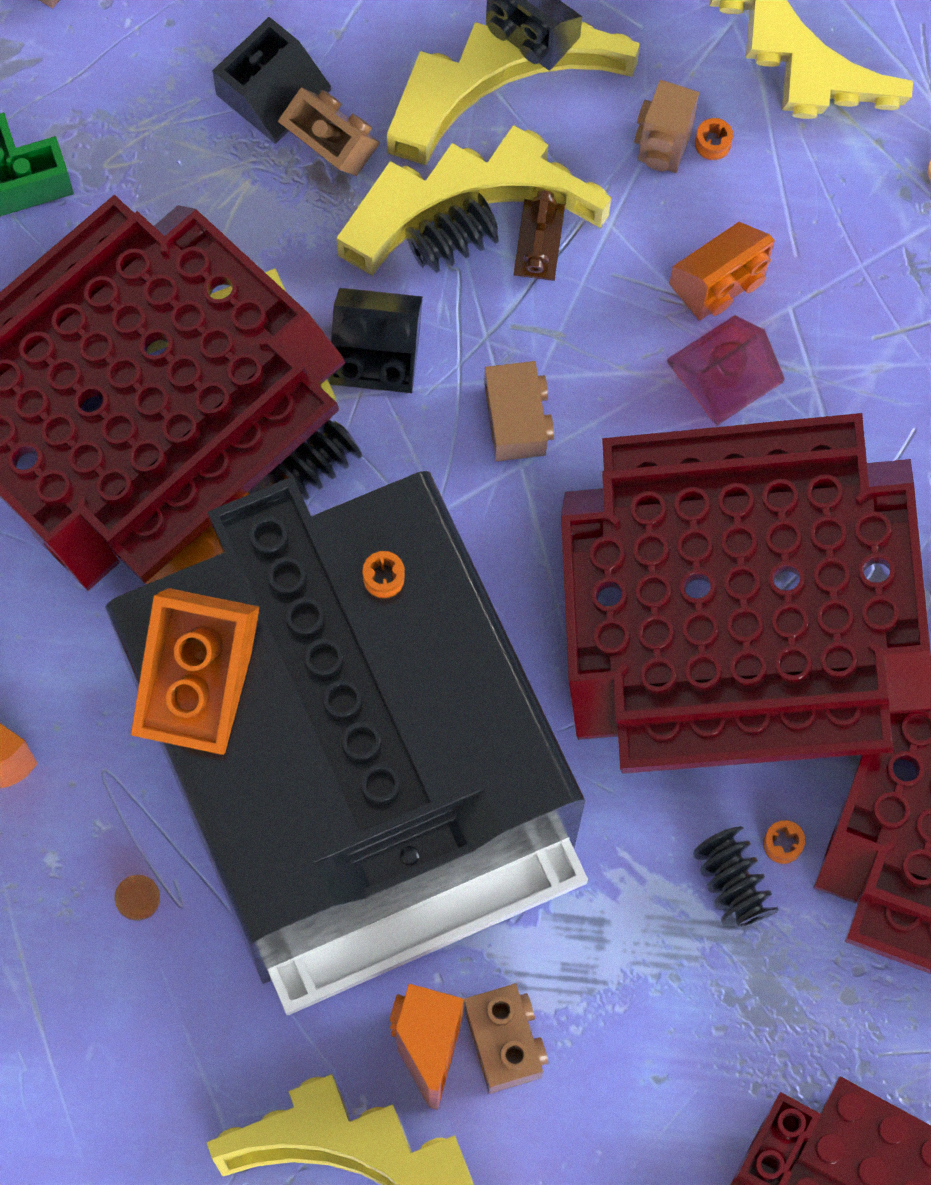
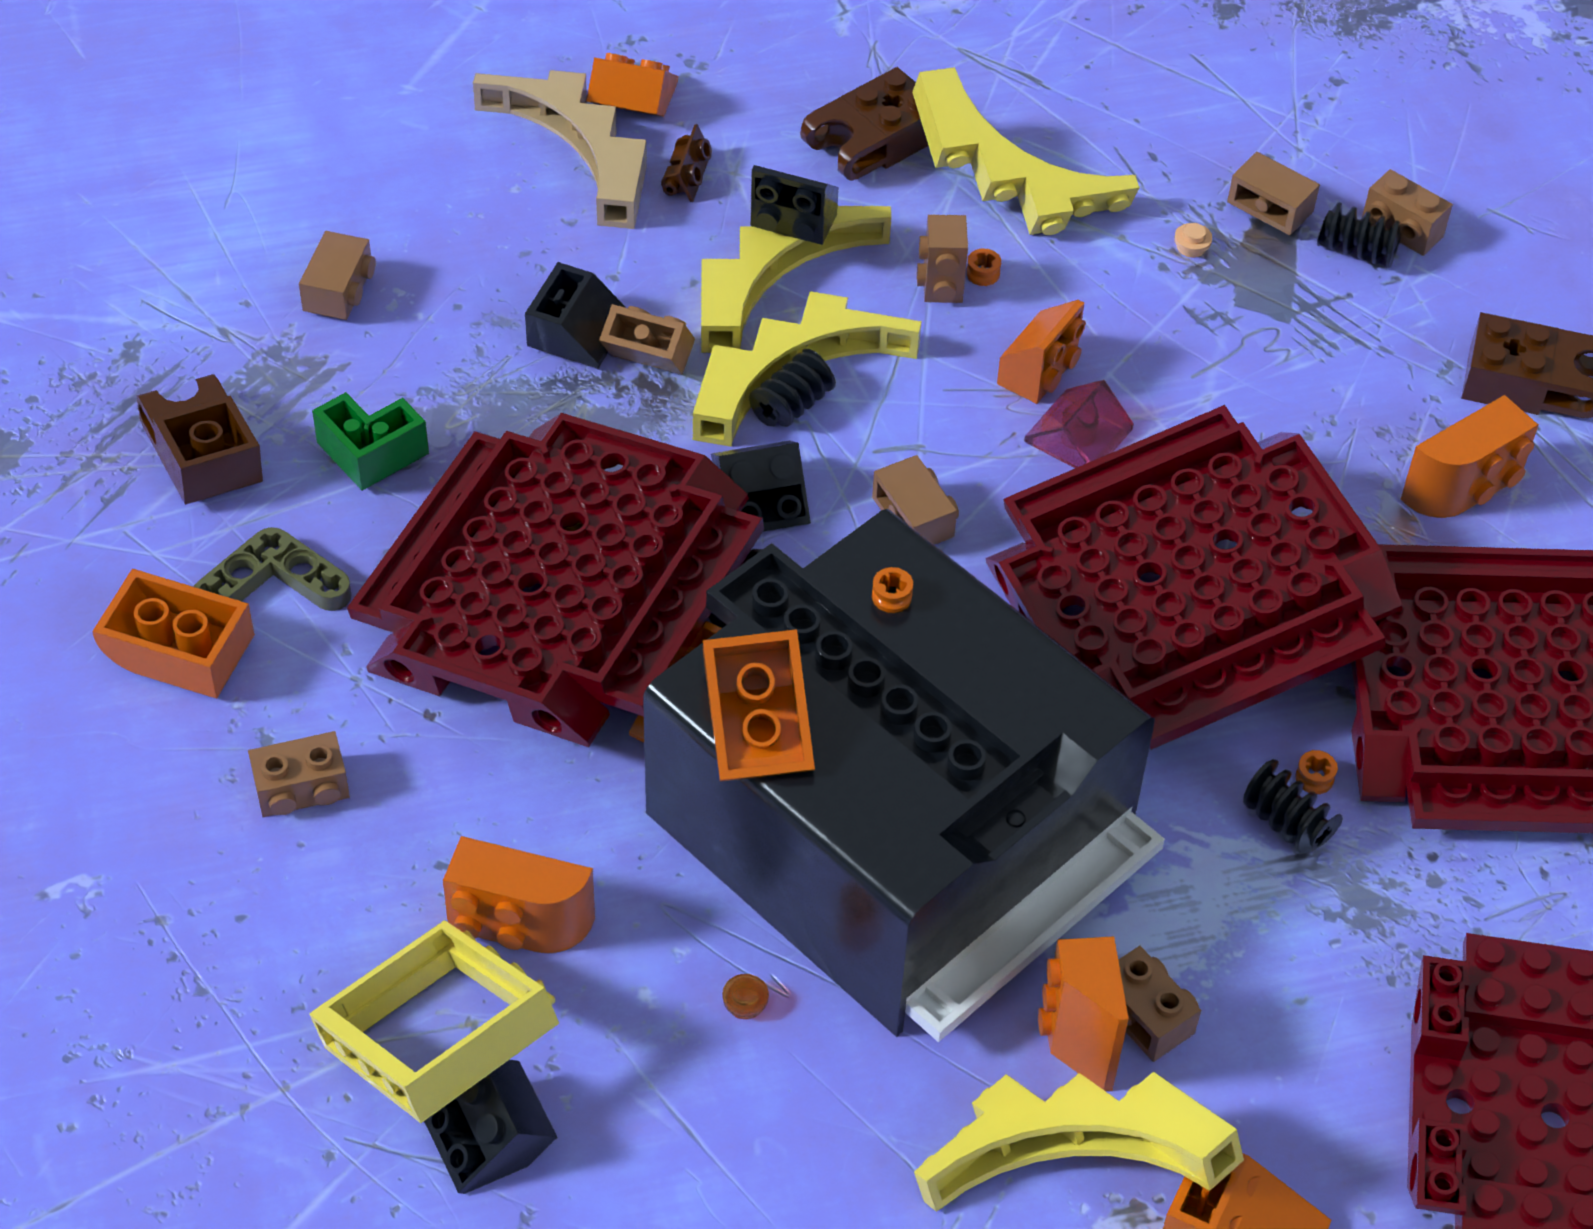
camera: 20 degrees left, 20 degrees down
reddish brown hinge [513,190,565,281] -> none

